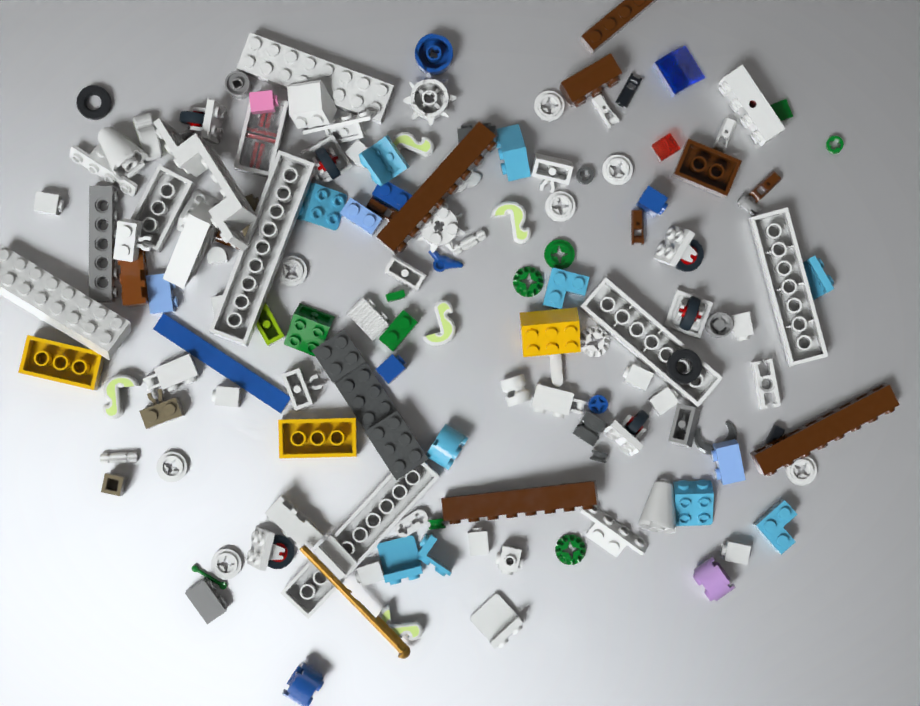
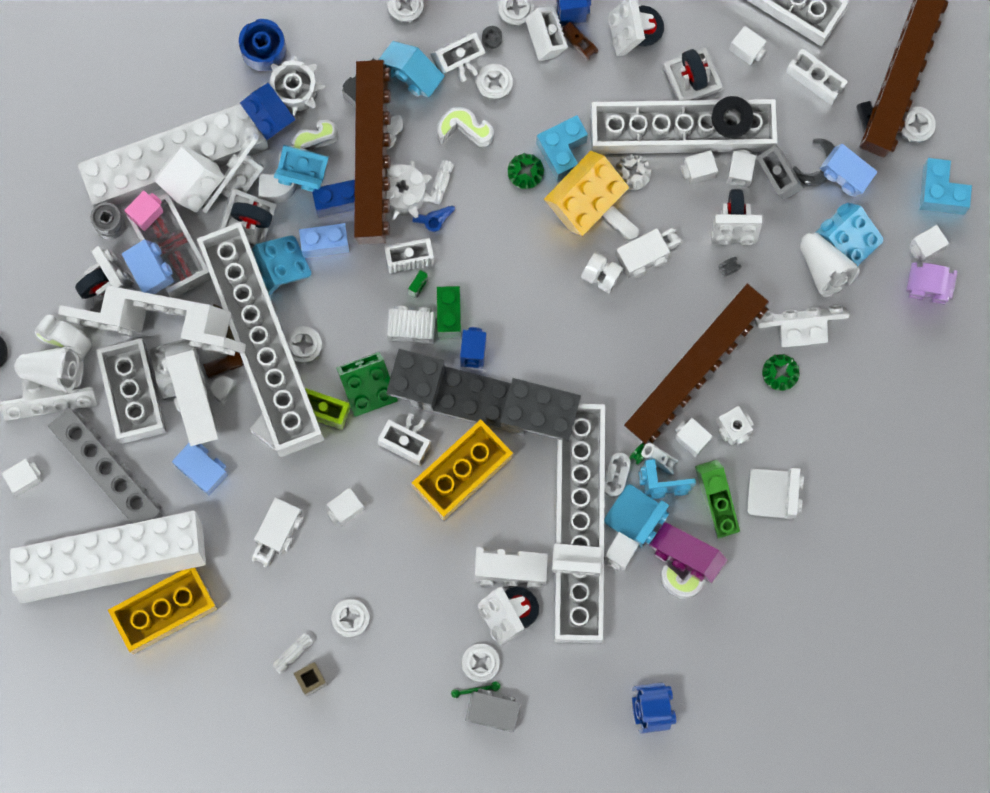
camera: 40 degrees left, 10 degrees down
white animal [102,375,140,419] -> none
white brick [113,219,153,262] -> none
dark orange wedge [117,248,149,307] -> none
dark tan brick [139,389,185,429] -> none
blue tile [153,313,290,413] -> none
pearl gold bar [299,544,410,659] -> none
reddish brown bar [366,196,398,221] -> none
animal [422,300,456,346] -> none
medium azure brick [426,424,468,470] -> none
green gear [544,239,575,270] -> none
dark grey wheel [573,411,608,447] -> none
blue wheel [588,395,608,414] -> none
light grey wheel [705,312,733,338] -> none
none -> light blue brick [122,239,174,294]
none -> blue brick [240,82,296,140]
none -> white brick [525,6,568,61]
none -> white bar [641,443,679,475]
none -> magenta brick [649,522,727,583]
none -> bright green slope [695,459,740,539]

